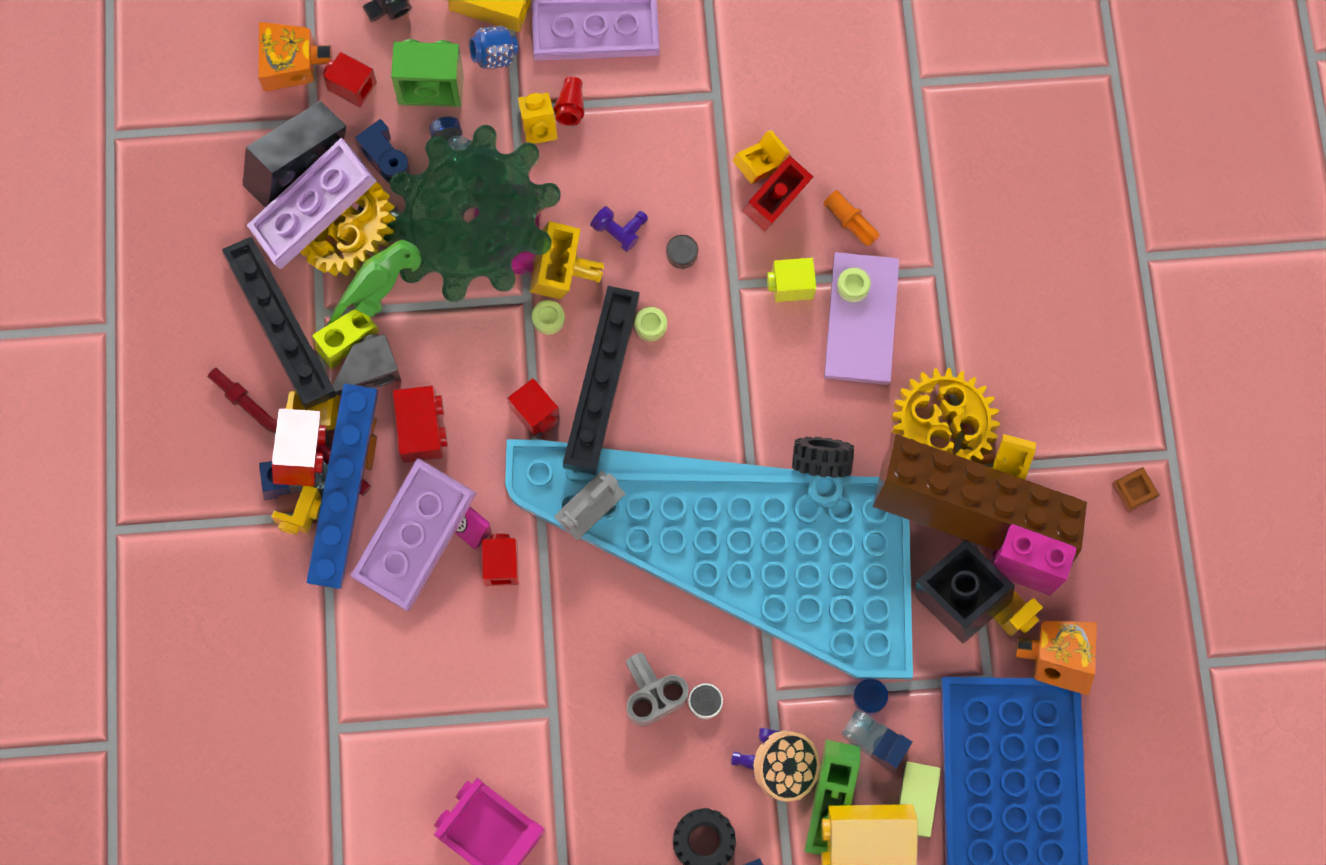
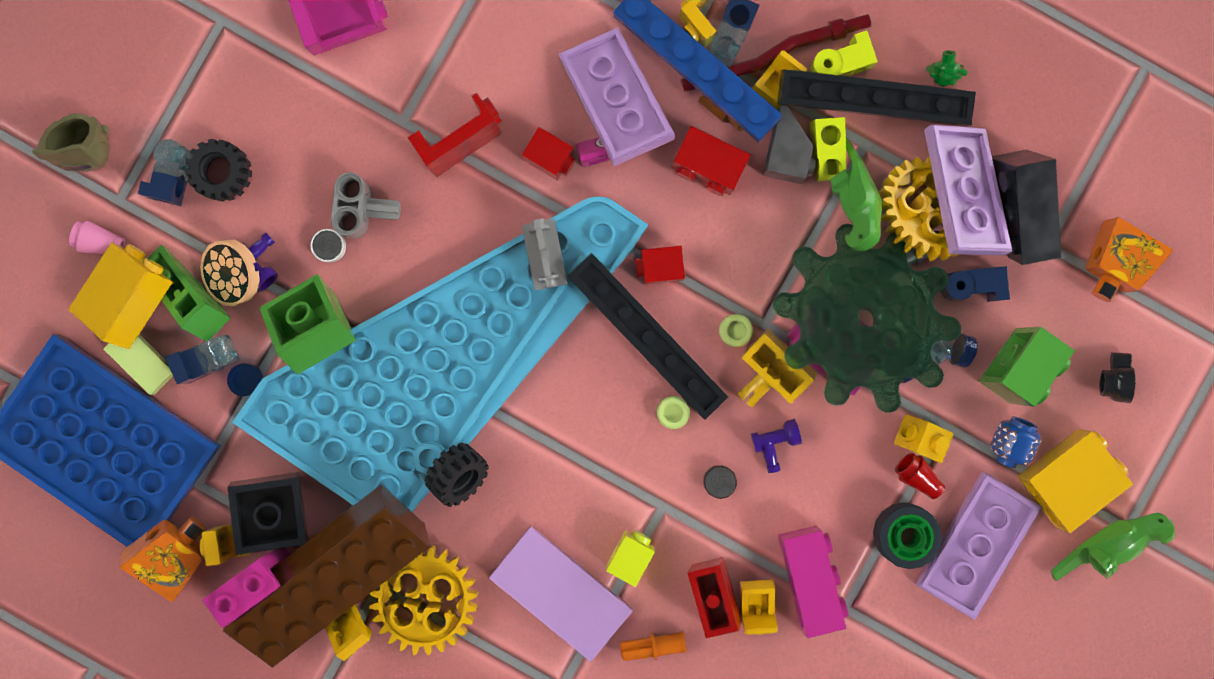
camera: 130 degrees right, 15 degrees up
brick [272,409,327,486] -> none
red brick [323,51,377,108] -> none
yellowish green tile [837,268,871,302] -> none
none -> bright green brick [260,274,356,375]
none -> red panel [408,92,502,177]
none -> dark pink brick [778,526,849,638]
none -> neon yellow leg [810,30,878,77]
none -> wheel [873,502,942,569]
none -> green plant [926,50,968,87]

